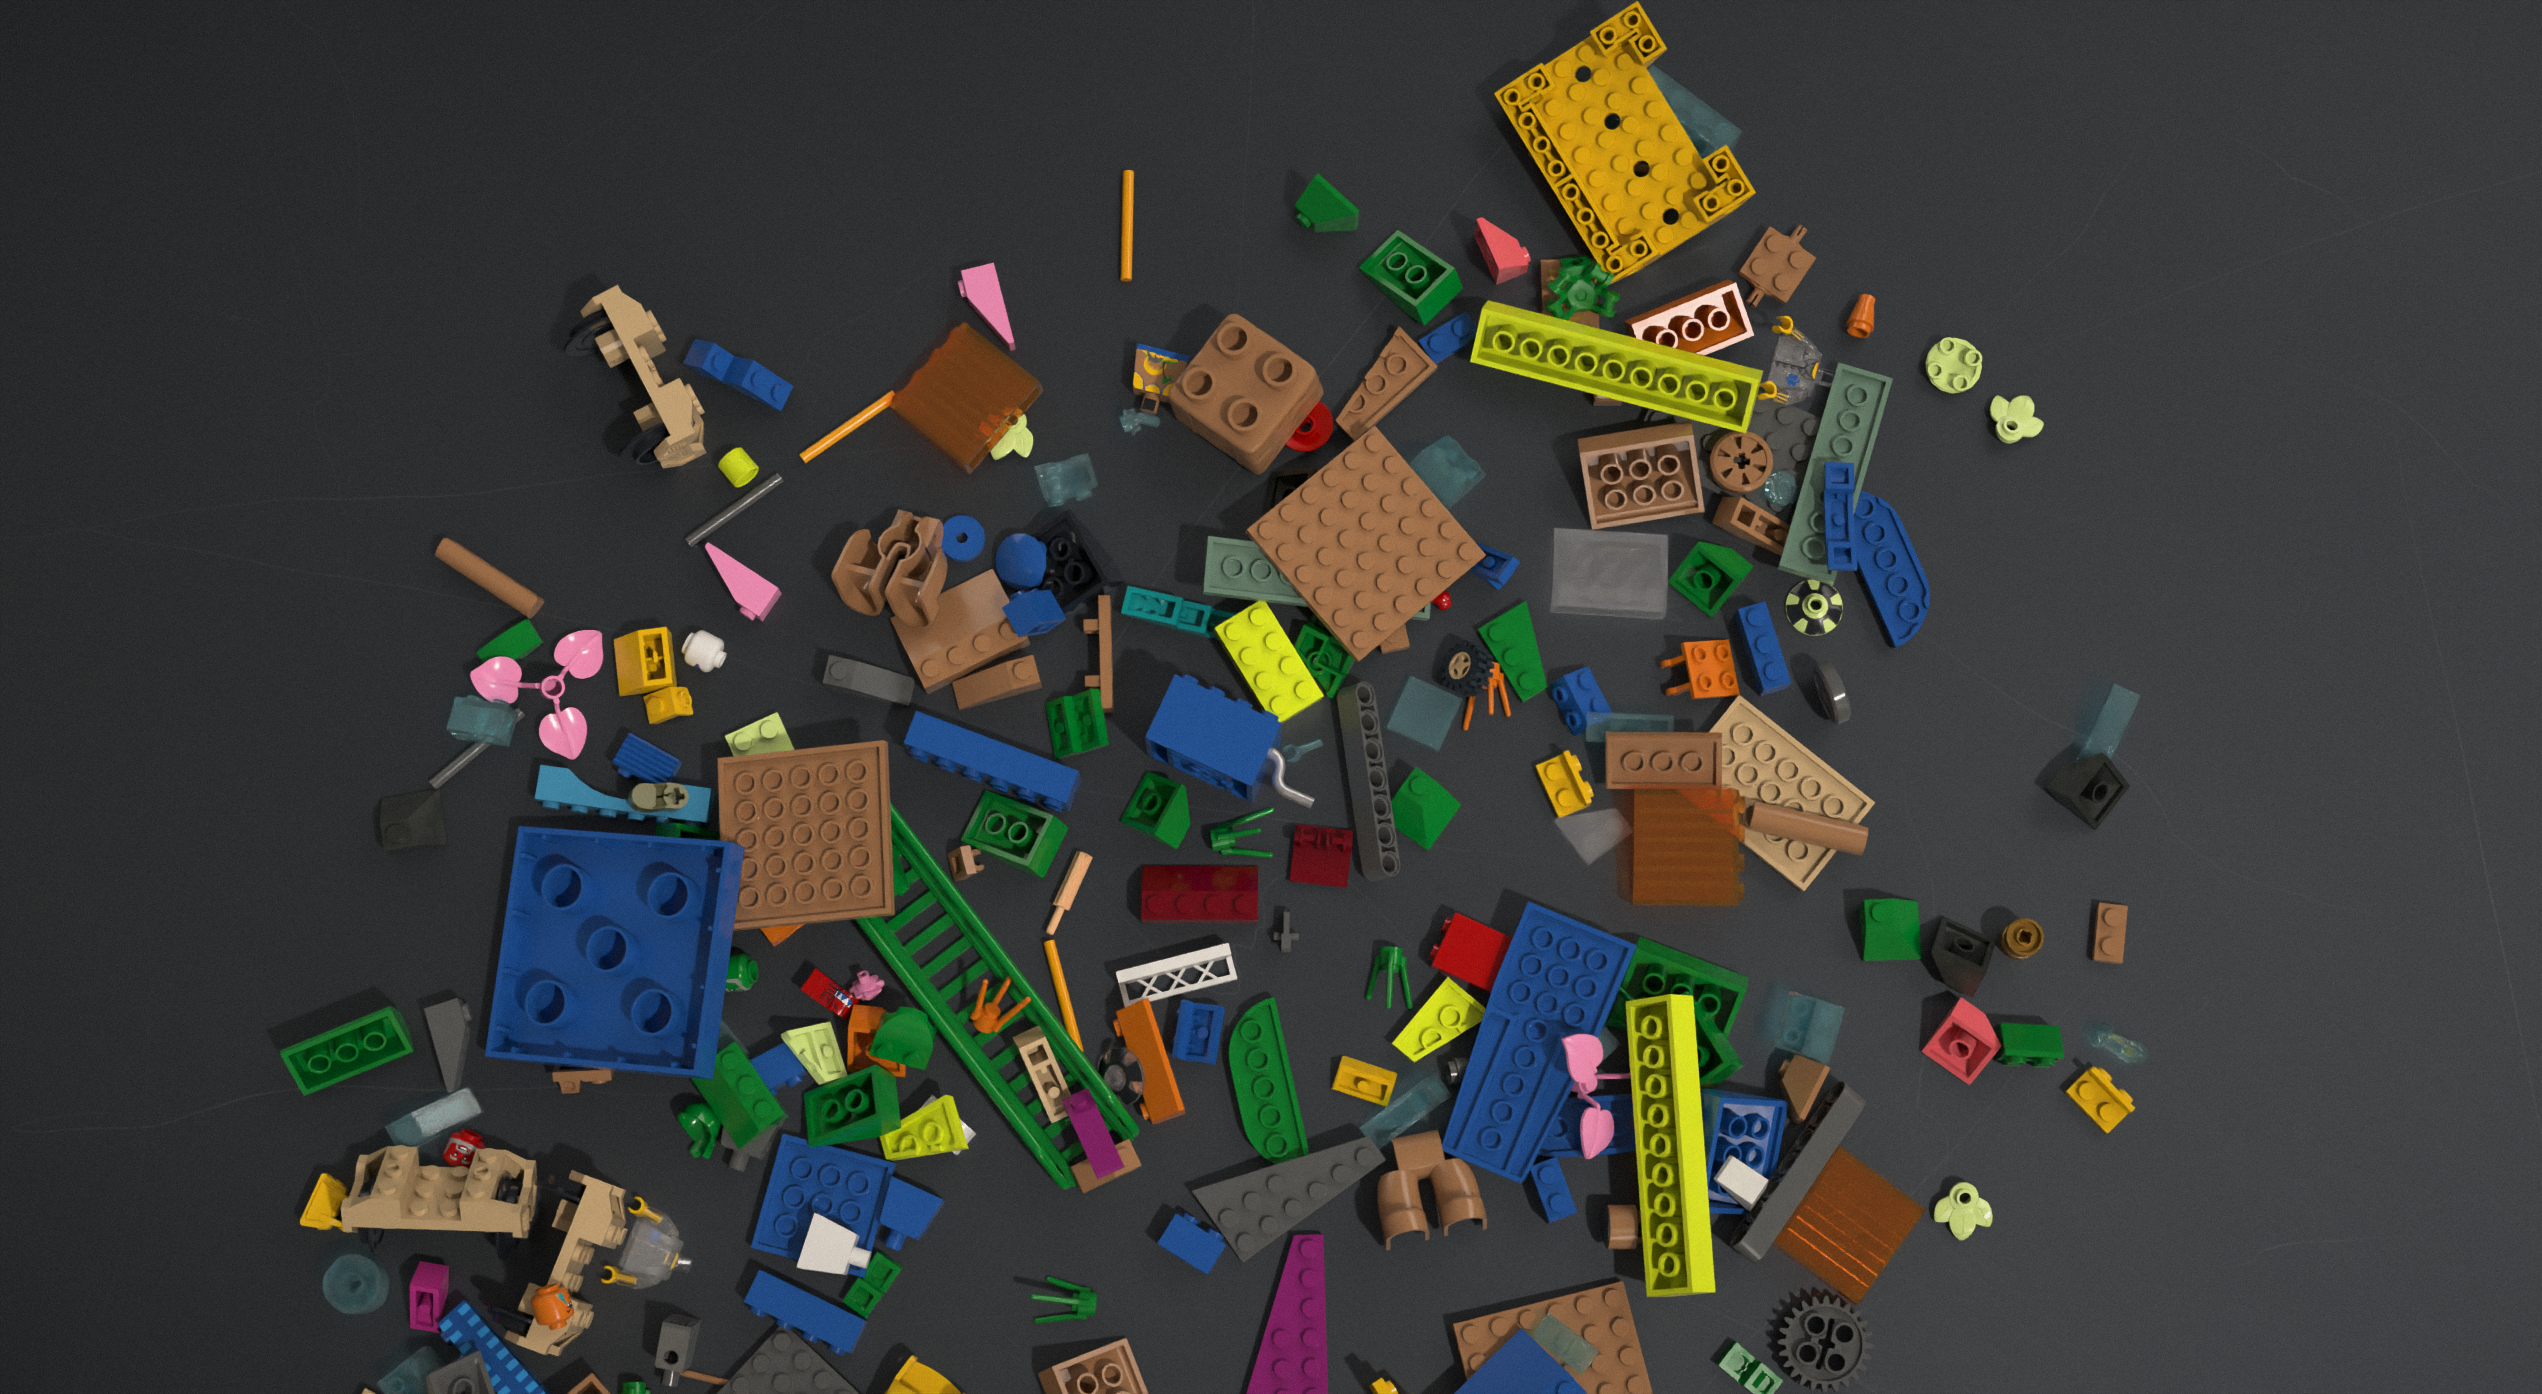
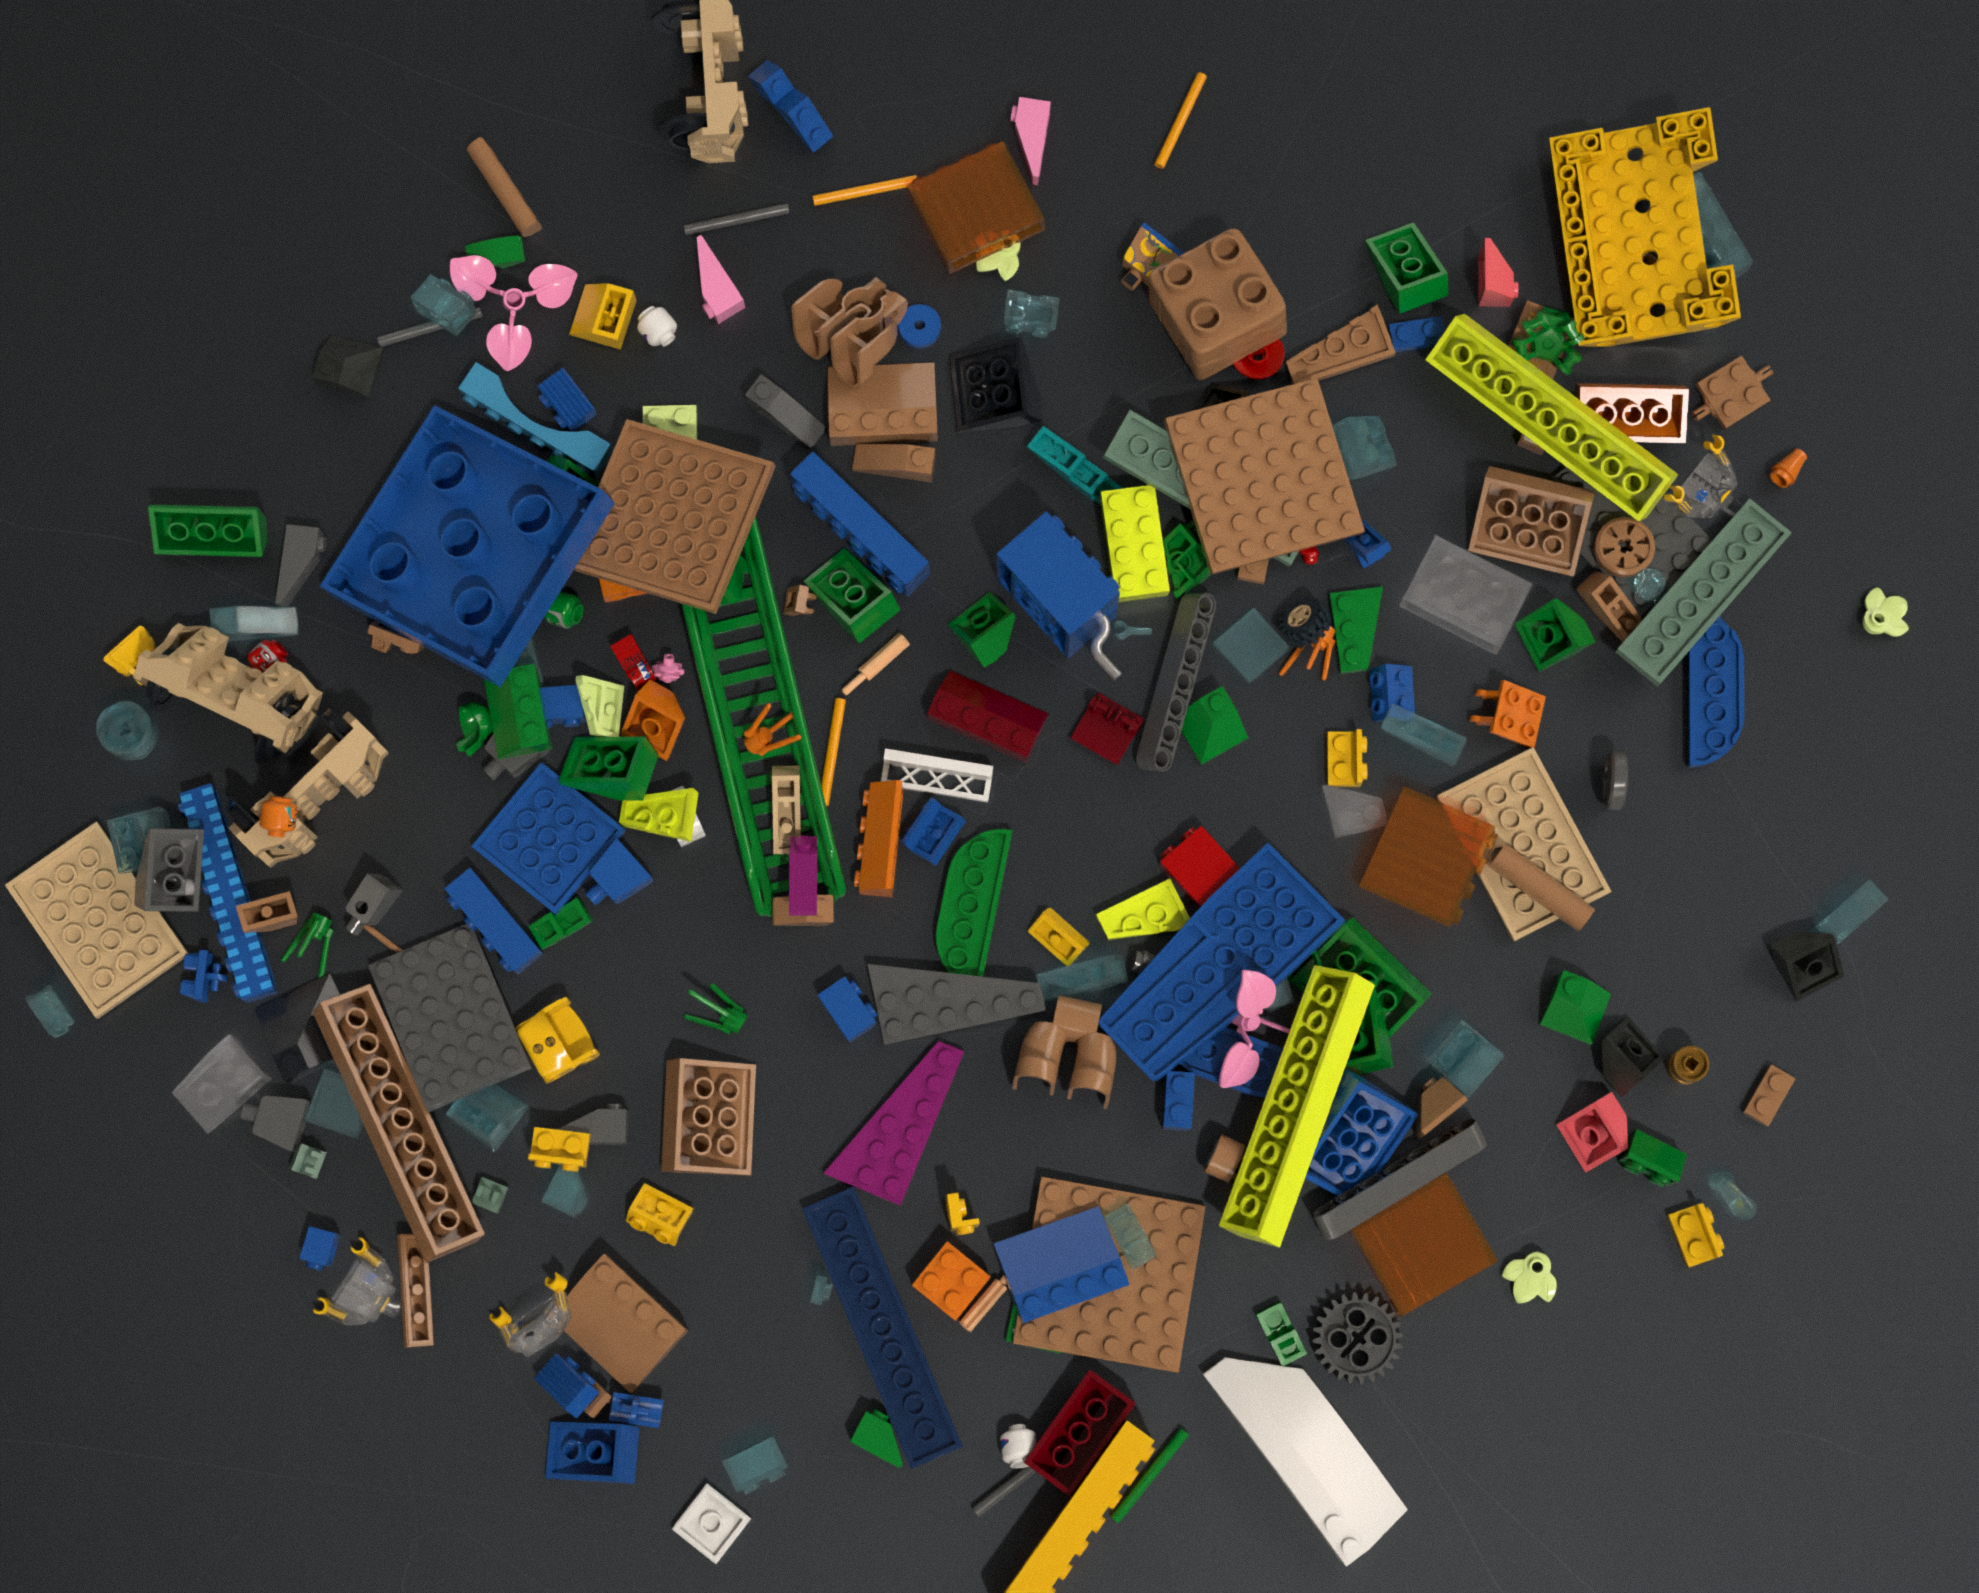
camera: 25 degrees right, 0 degrees up
dark pink slope [410,1261,449,1333] -> none
clear torso [601,1196,693,1289] -> none
olive piece [628,782,689,813] -> none
yellow bracket [644,686,693,724] -> none
neon yellow piece [718,447,759,487] -> none
white torso [797,1213,872,1275] -> none
green slope [869,1007,937,1070] -> none
blue dish [996,533,1047,590] -> none
blue brick [1002,588,1066,637] -> none
green slope [1045,689,1109,759] -> none
medium nougat hinge [1083,595,1114,713] -> none
dish [1098,1047,1145,1106] -> none
clear light blue plate [1119,408,1160,436] -> none
green plant [1210,807,1274,858] -> none
dark grey piece [1274,909,1299,953] -> none
green slope [1294,173,1359,232] -> none
green plant [1366,947,1413,1010] -> none
medium nougat tile [1606,732,1722,790] -> none
white slope [1714,1155,1768,1212] -> none
blue brick [1734,601,1791,696] -> none
dish [1785,580,1843,636] -> none
blue slope [1823,462,1857,571] -> none
yellowish green dish [1925,337,1982,393] -> none

